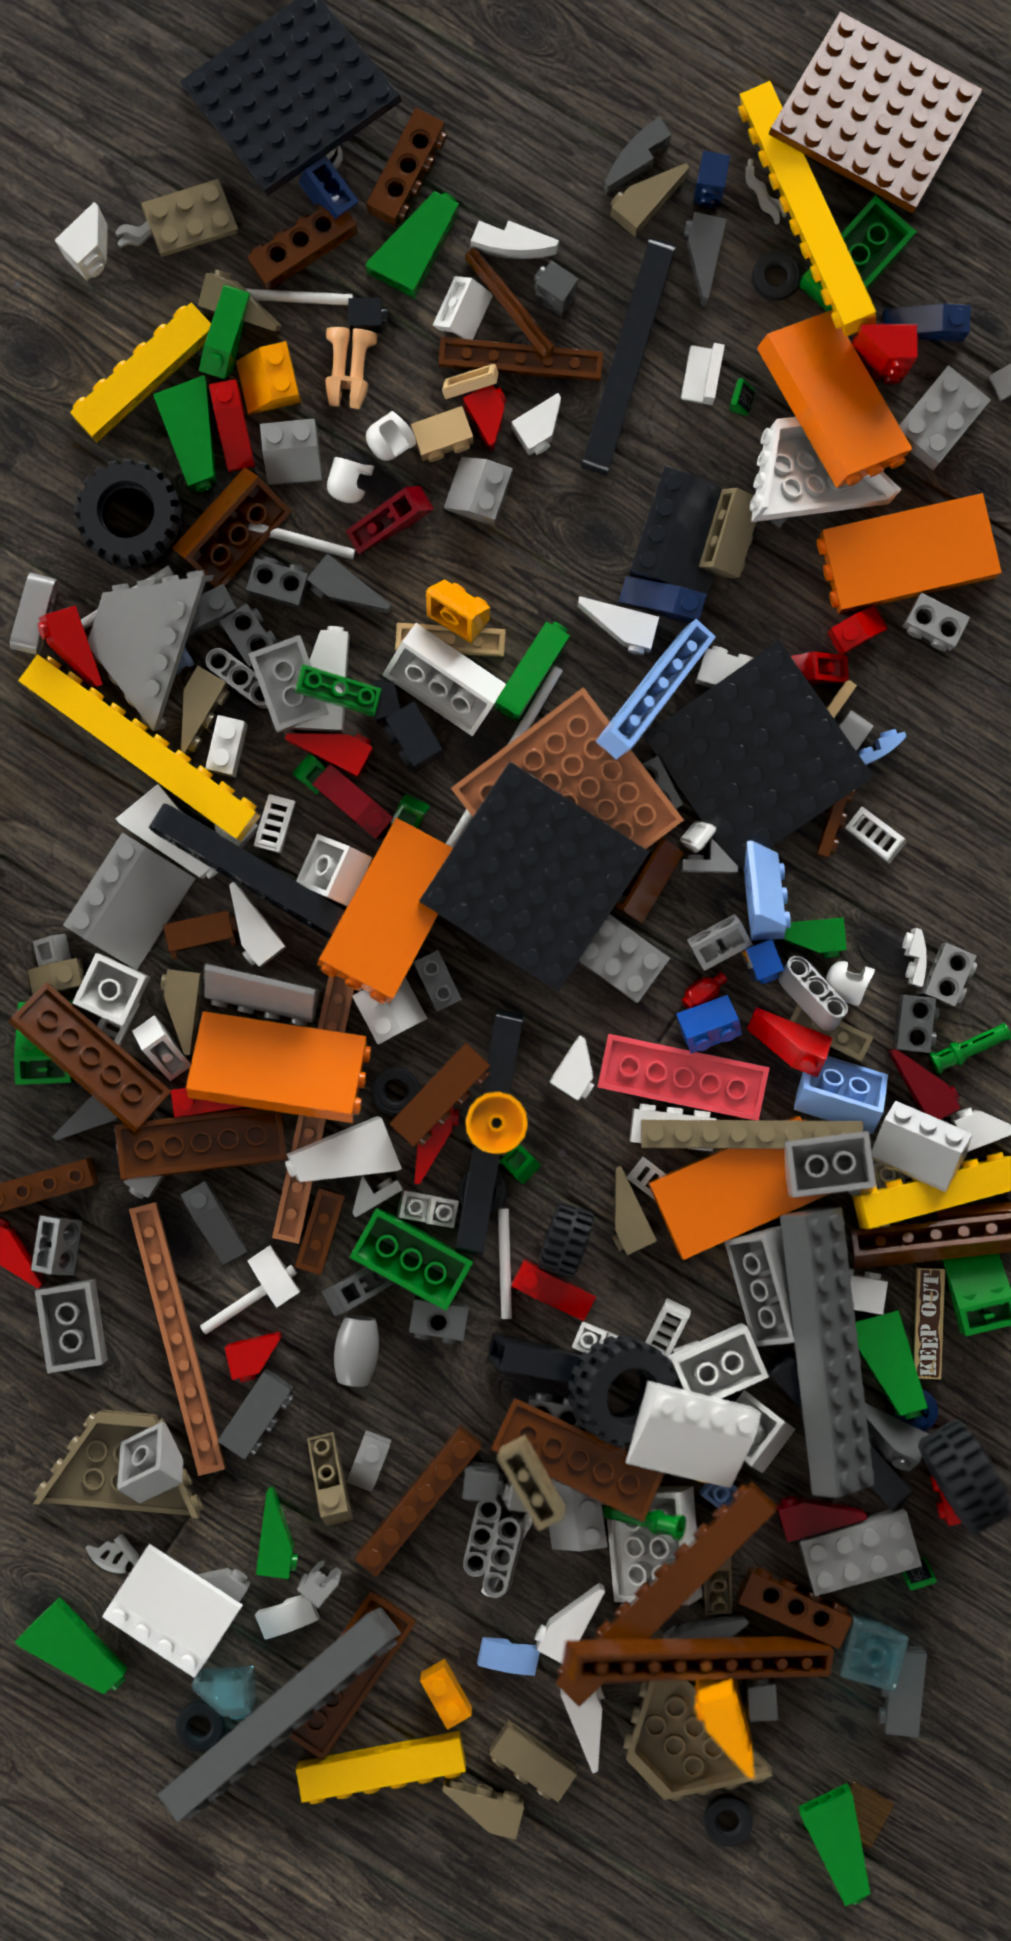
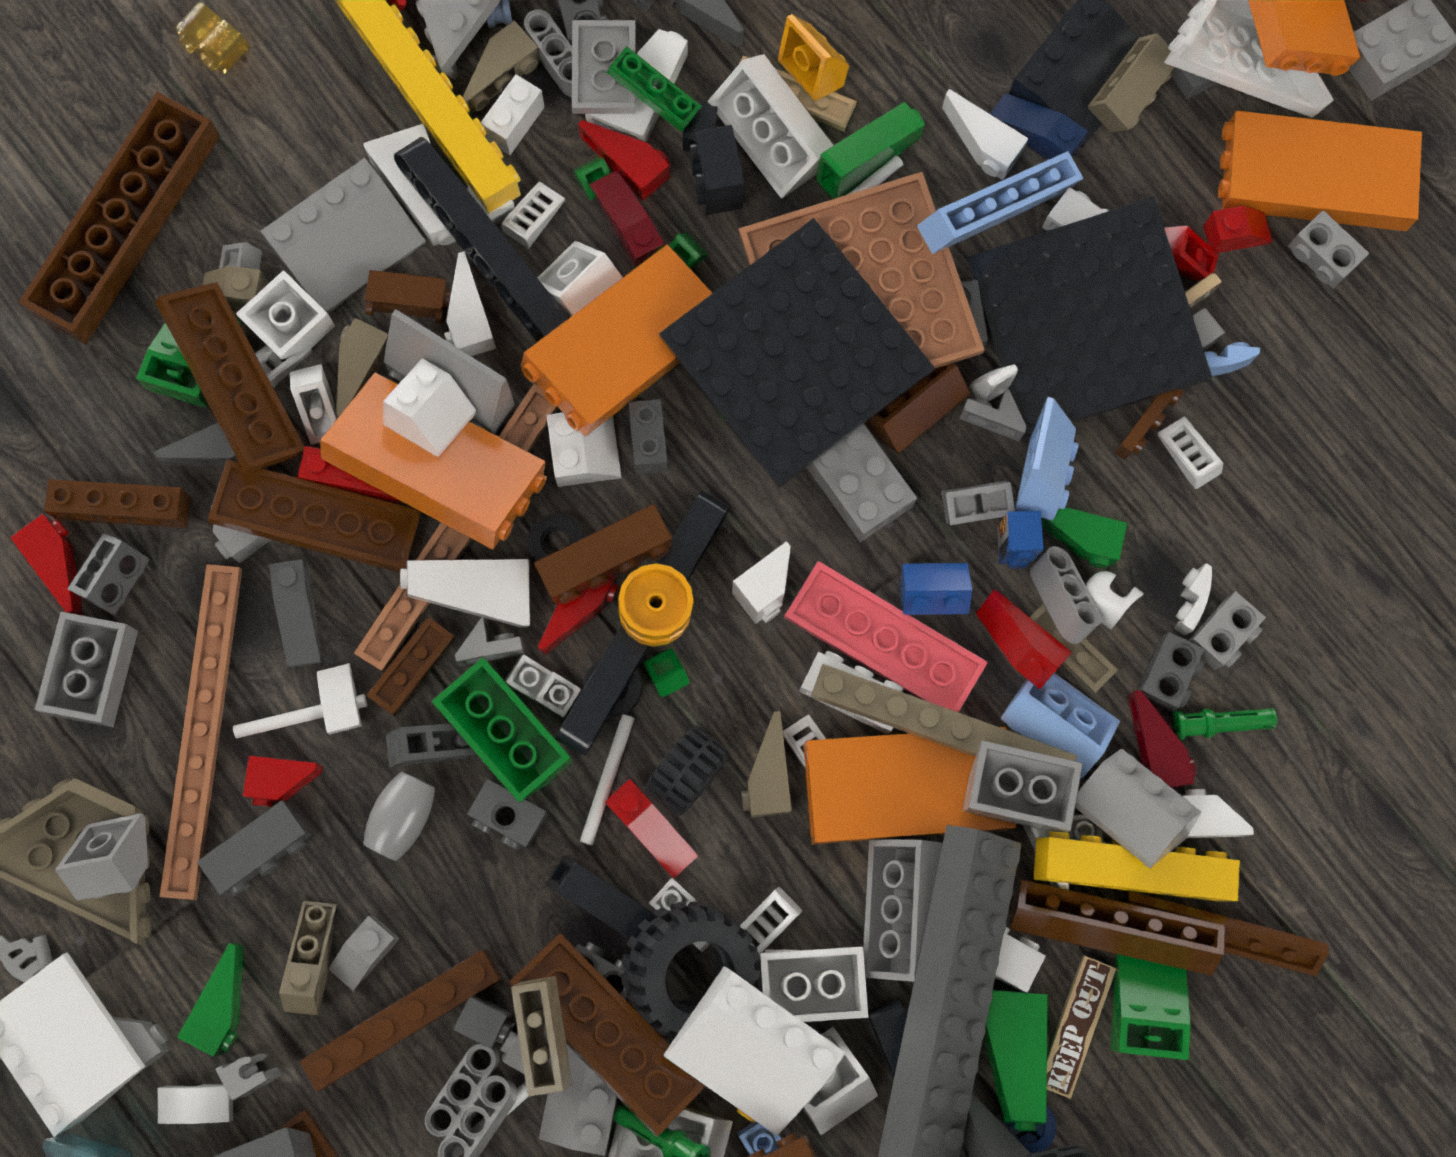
camera: 15 degrees right, 10 degrees down
red plant [681,972,728,1009] -> none
none -> white slope [383,358,476,457]

